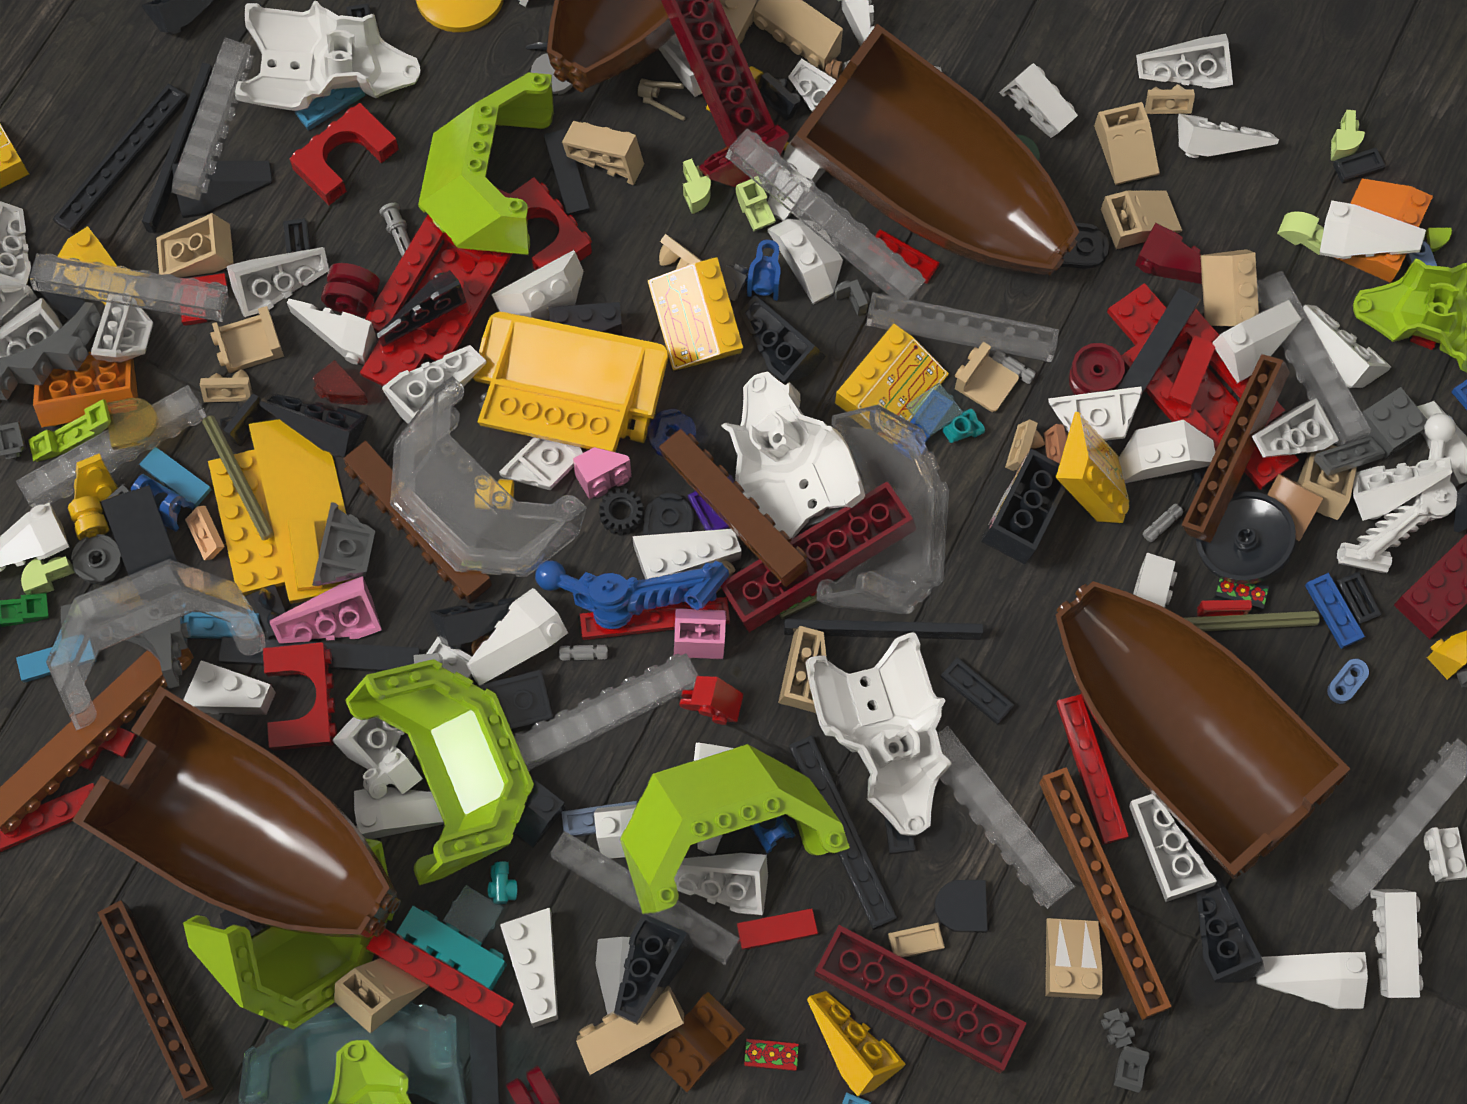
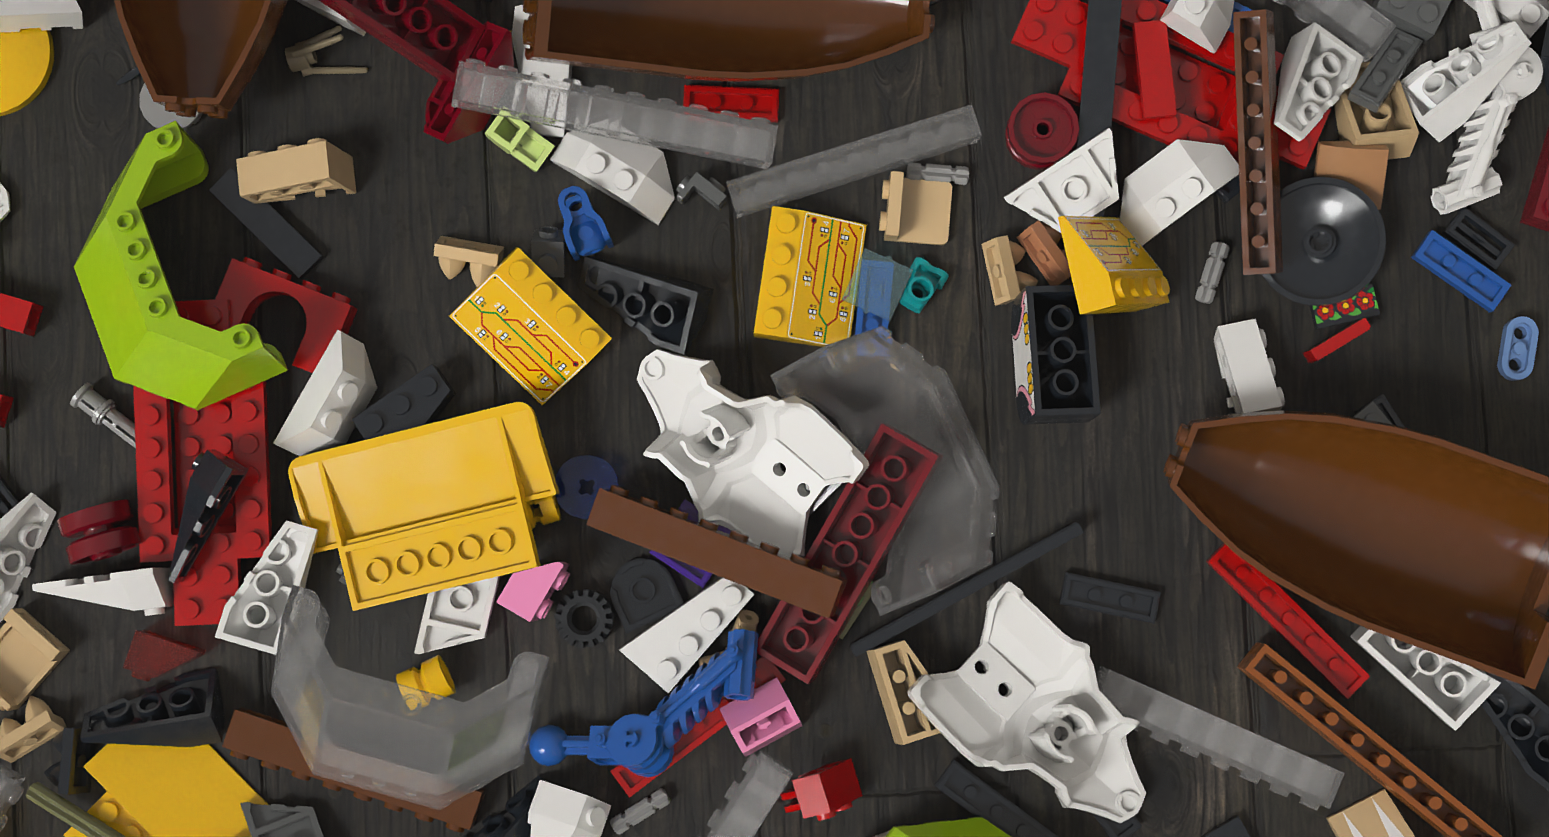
camera: 30 degrees left, 15 degrees up
yellowish green brick [683,159,711,214] -> none
olive axle [1184,611,1319,631] -> none

